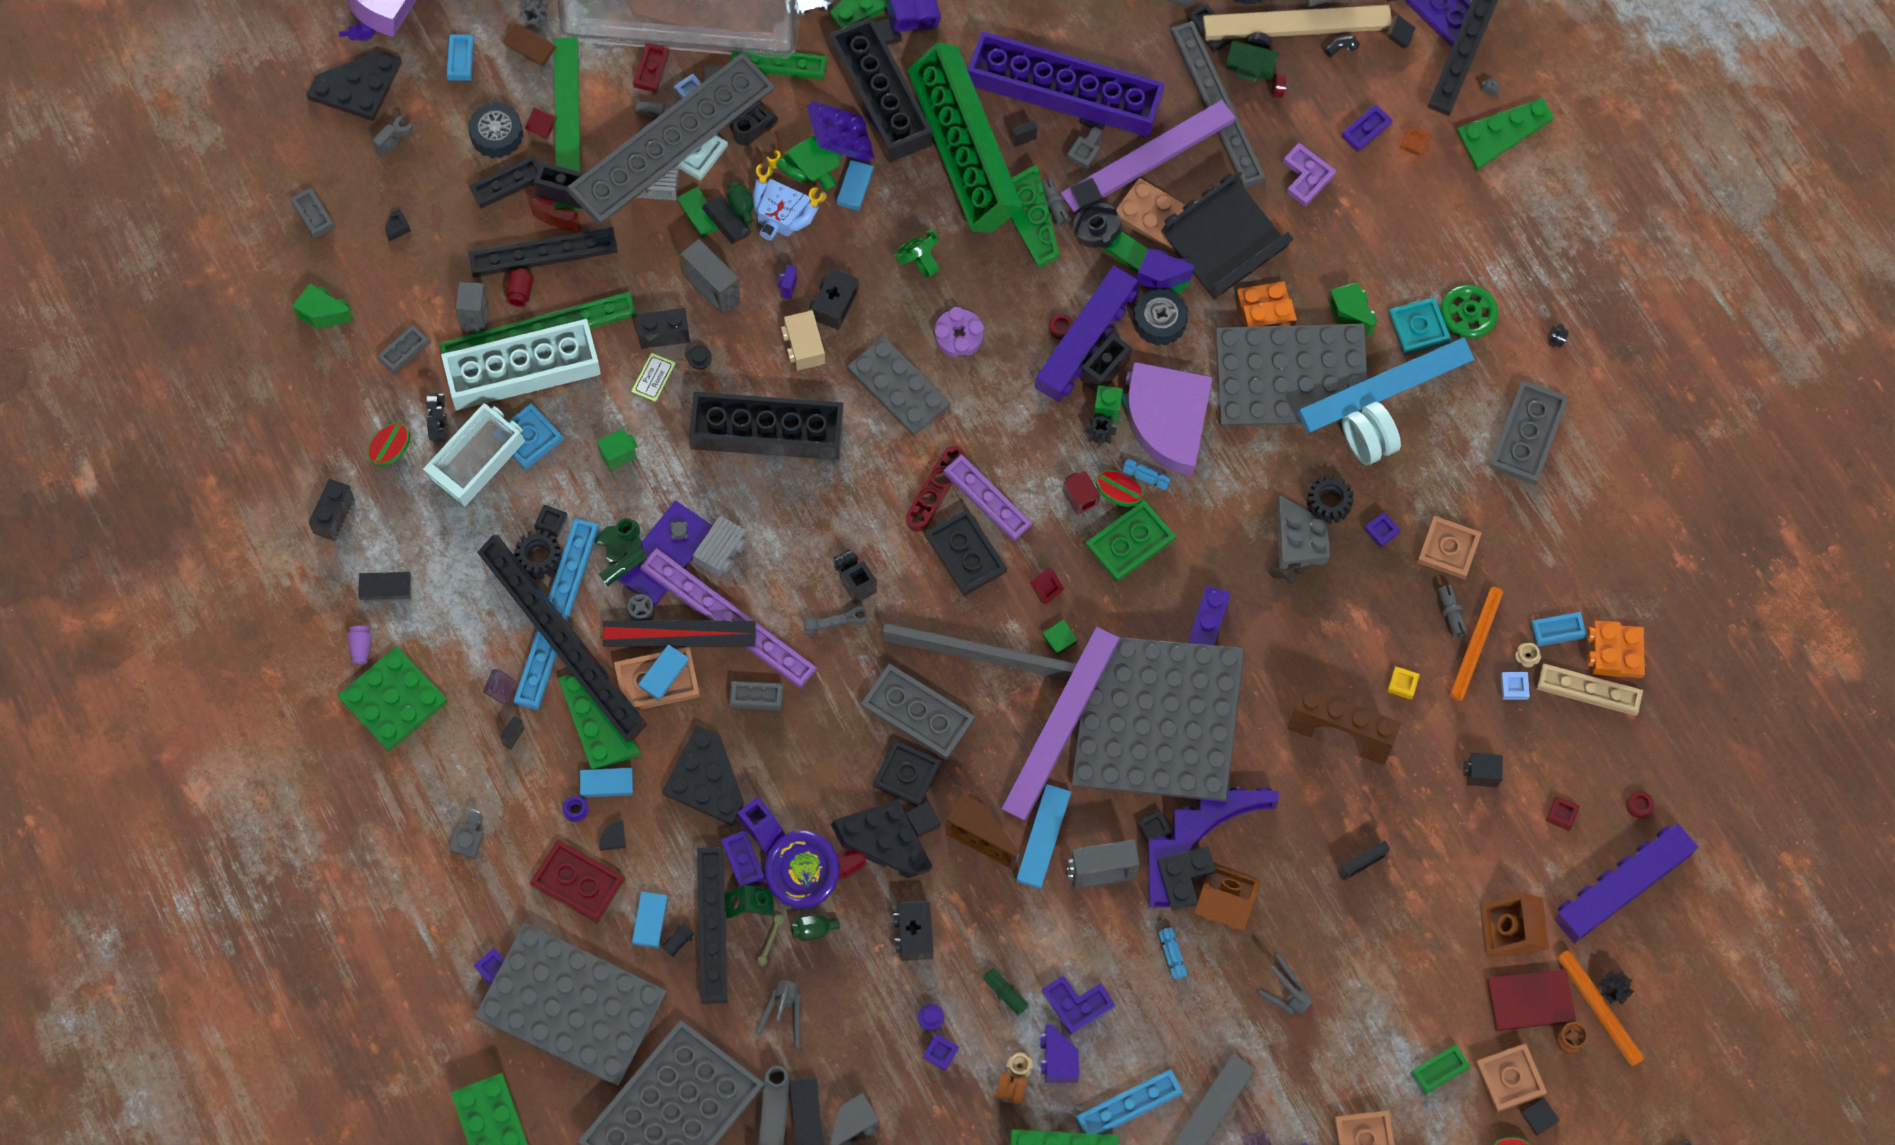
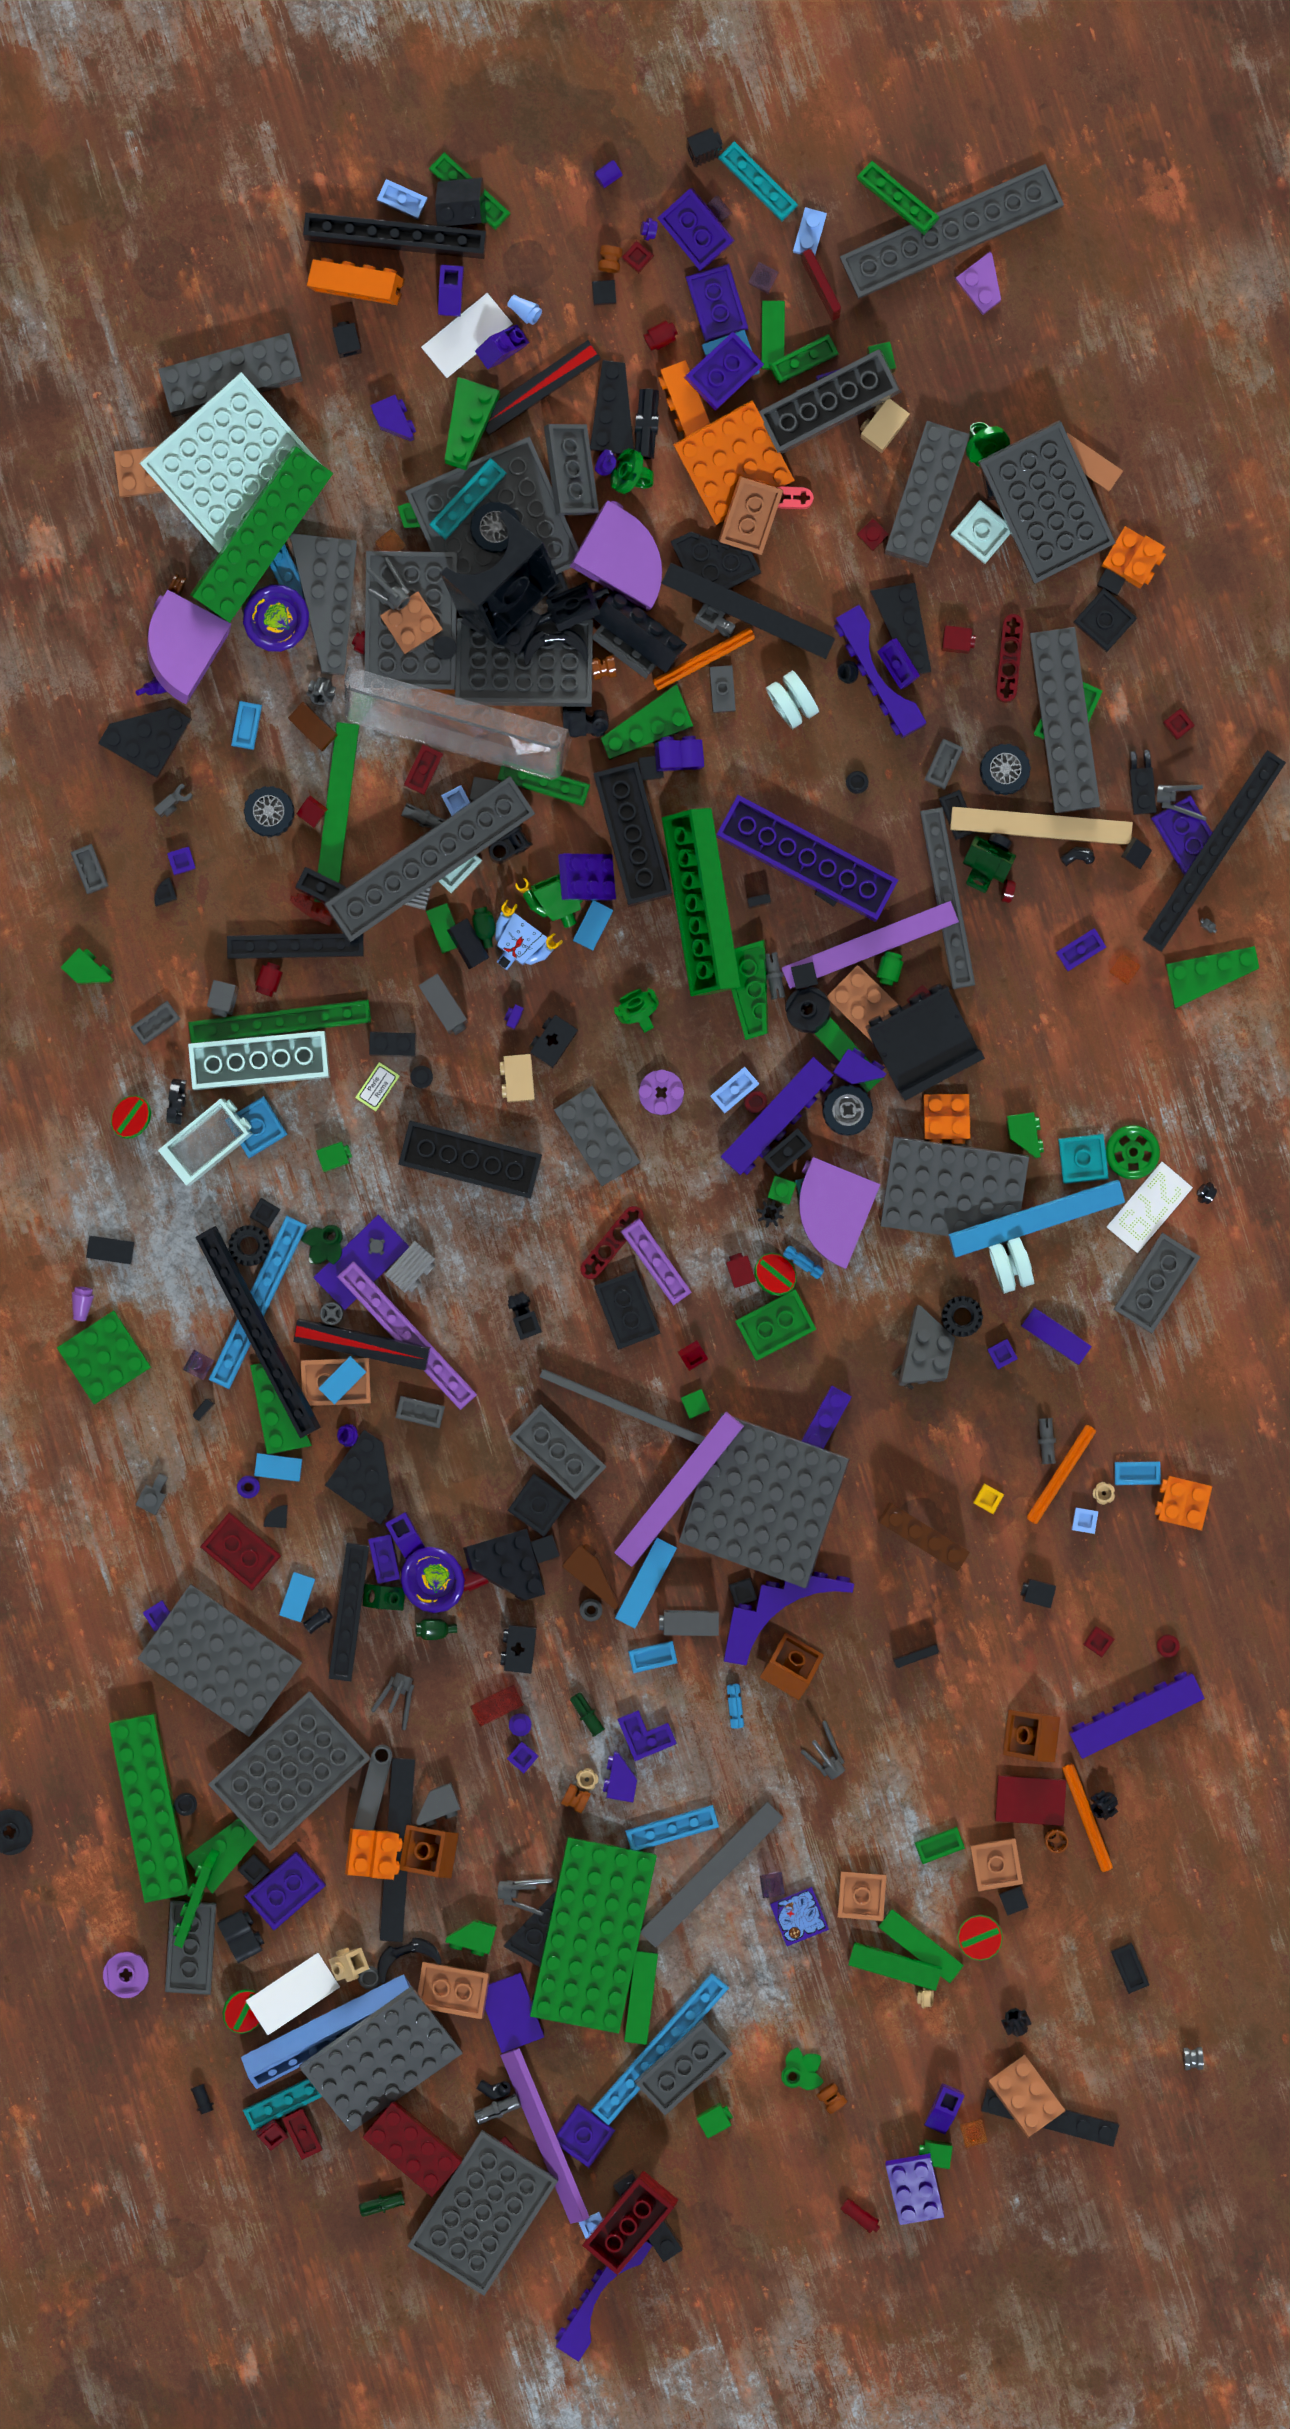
camera: 15 degrees right, 20 degrees up
black brick [308,479,355,541] -> none
black plate [469,155,540,209] -> none
dark green axle [599,547,647,587] -> none
olive hinge [757,915,784,966] -> none
dark grey piece [804,606,867,635] -> none
dark grey plate [1067,126,1103,170] -> none
black plate [1157,847,1216,911] -> none
medium lavender plate [1283,143,1336,207] -> none
nougat plate [1417,516,1482,580] -> none
tan tile [1536,663,1643,716] -> none
none -> dark purple plate [167,847,196,876]
none -> dark purple plate [337,1424,358,1447]
none -> clear red slope [470,1685,524,1727]
none -> dark grey plate [580,1599,602,1622]
none -> dark azure tile [628,1641,678,1673]
none -> light blue plate [710,1067,759,1113]
none -> black plate [846,771,869,794]
none -> green brick [876,951,904,986]
none -> dark purple slope [1021,1308,1092,1365]
none -> white sticker [1107,1162,1193,1253]

